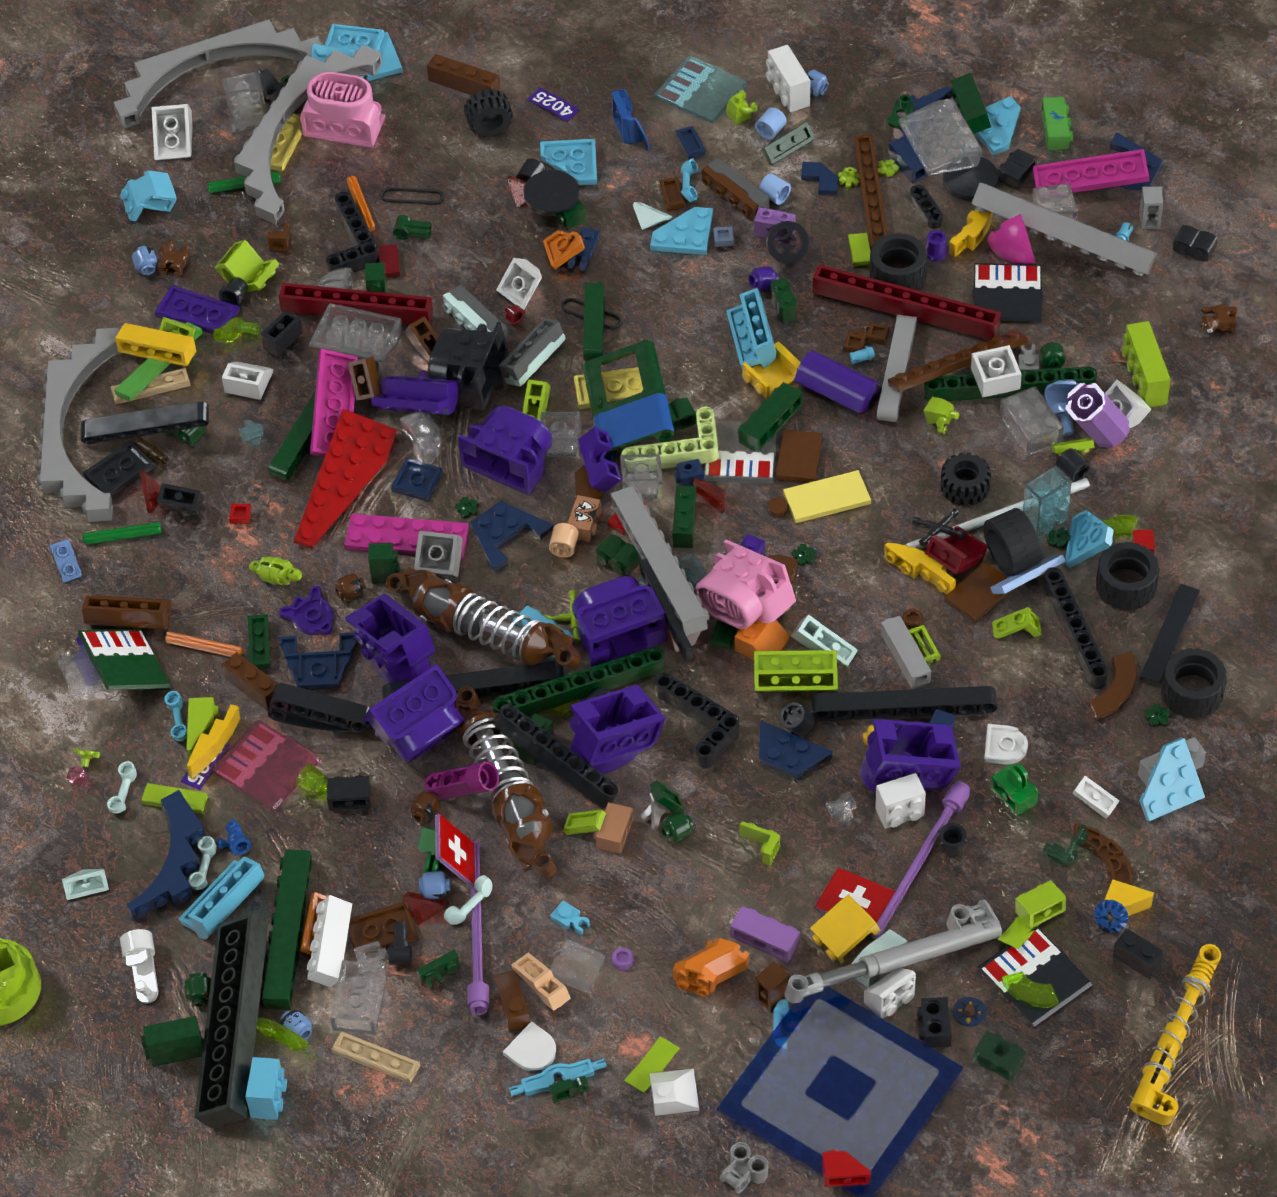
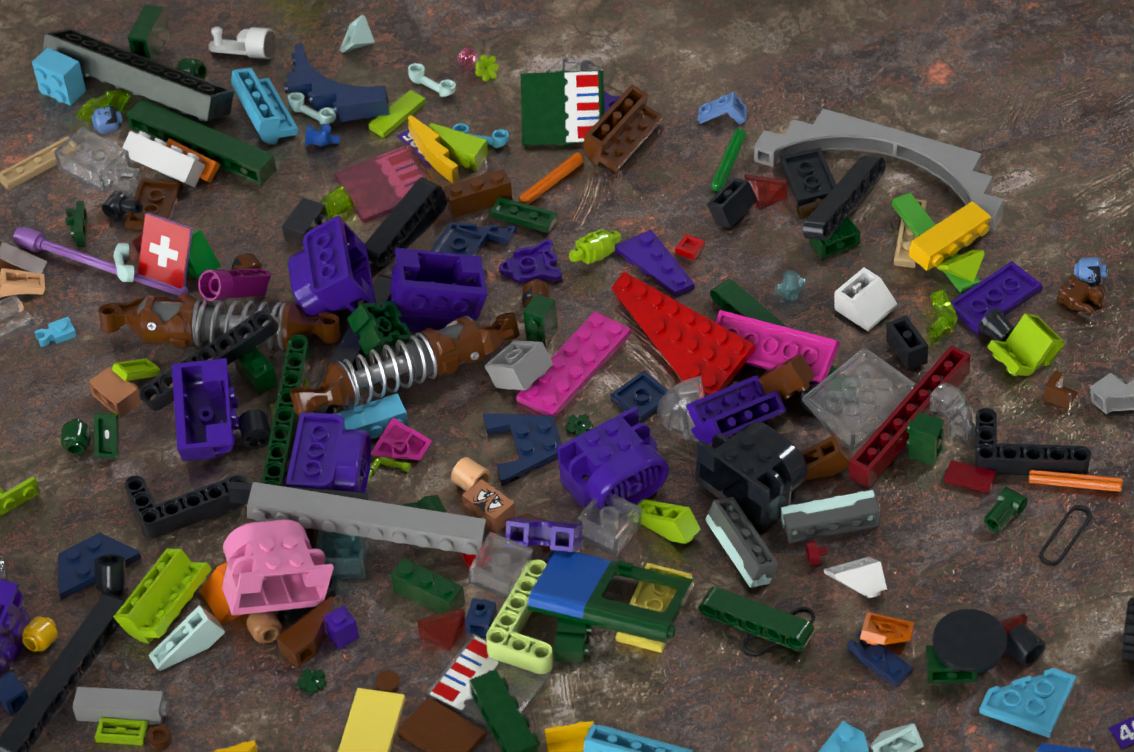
camera: 120 degrees right, 5 degrees down
none -> dark green brick [347,301,411,356]
none -> dark pink slope [370,417,432,460]
none -> dark purple wing [615,230,695,298]

